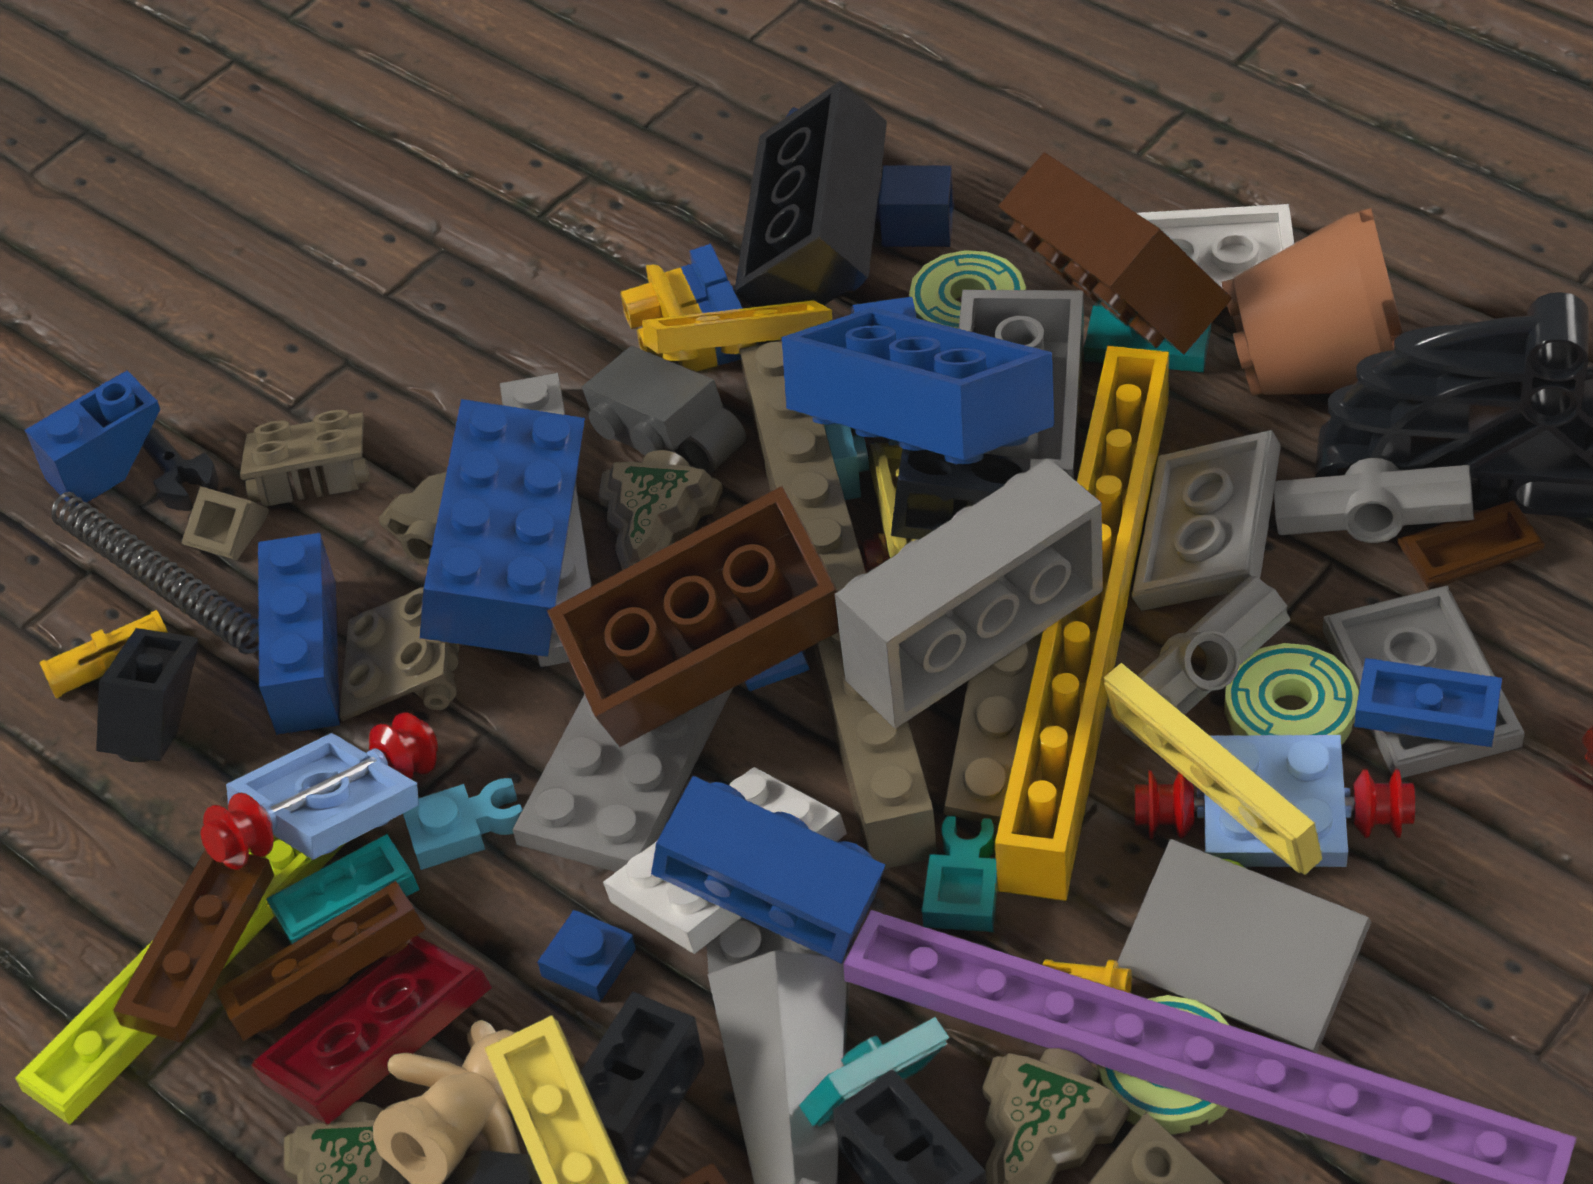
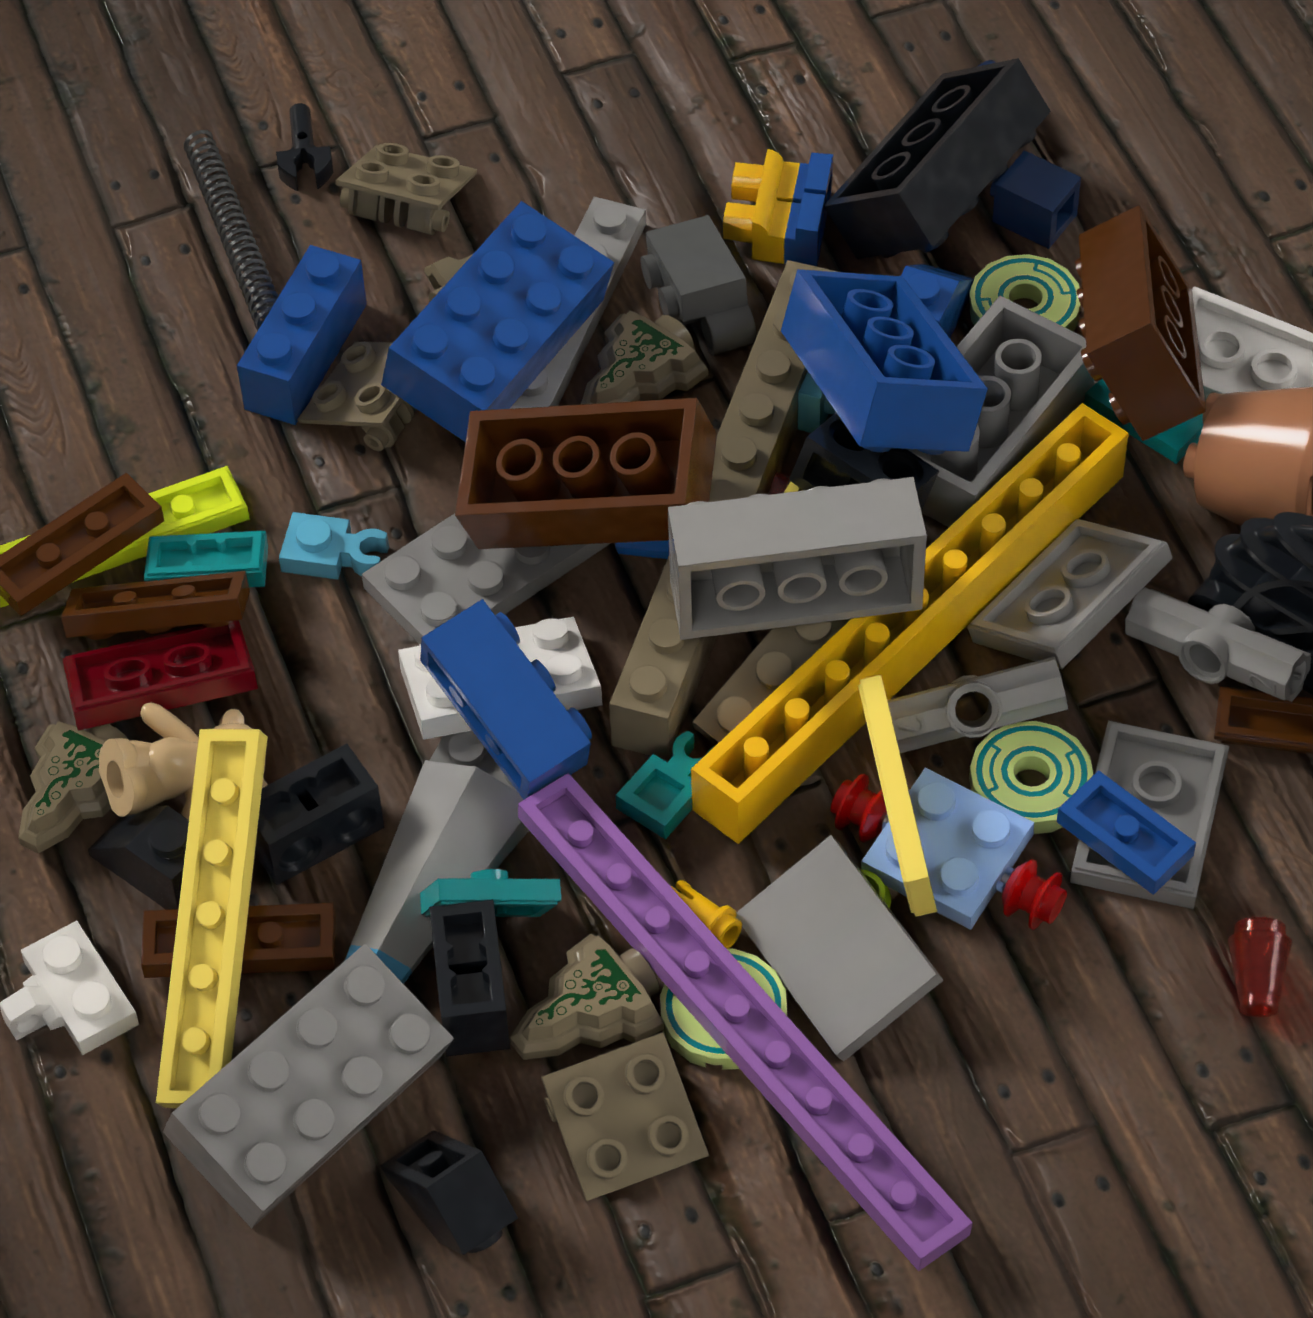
camera: 25 degrees right, 5 degrees up
blue slope [25,370,160,506] -> none
yellow pin [39,610,168,699] -> none
black slope [96,628,198,762] -> none
dark tan slope [181,486,270,561] -> none
light blue plate [200,712,438,870] -> none
blue plate [537,910,636,1002] -> none
yellow plate [642,300,832,361] -> none

